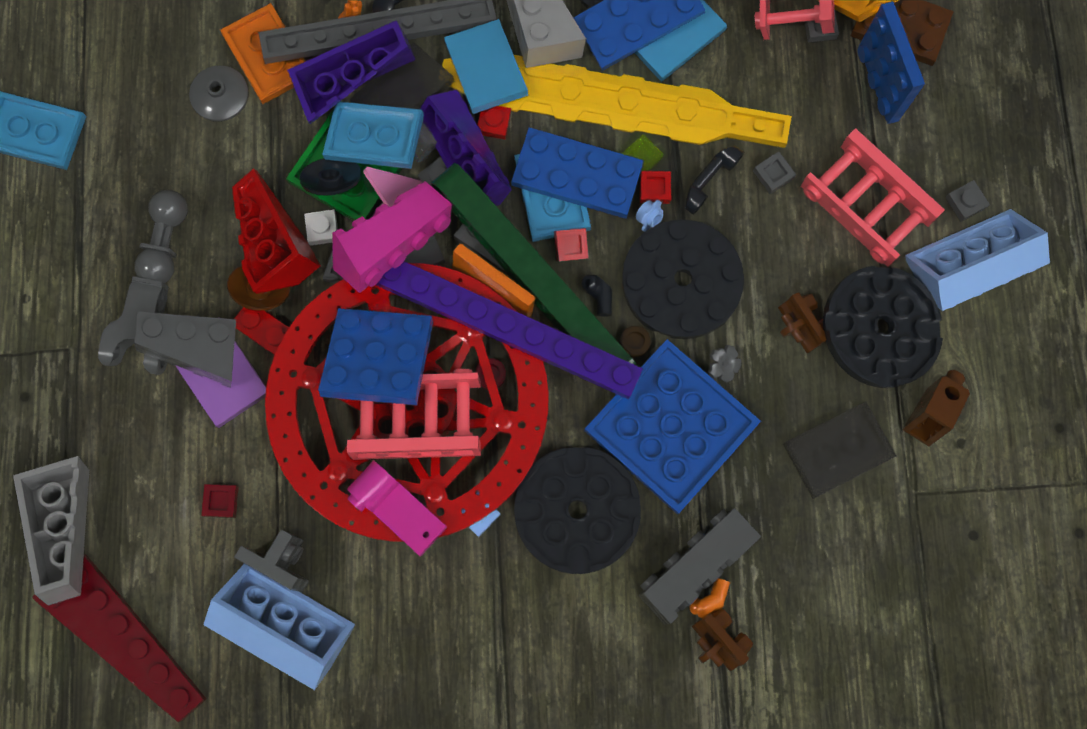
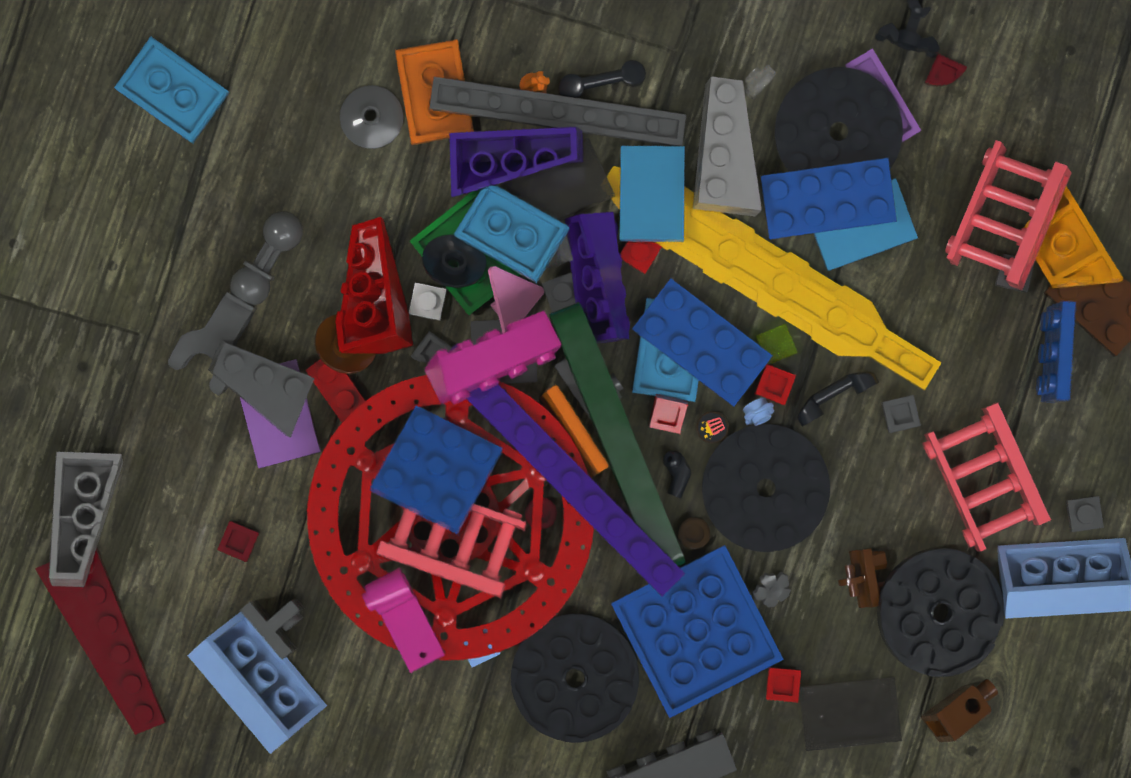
camera: 25 degrees right, 10 degrees up
none -> tile [696,411,728,443]
none -> red plate [765,667,801,703]

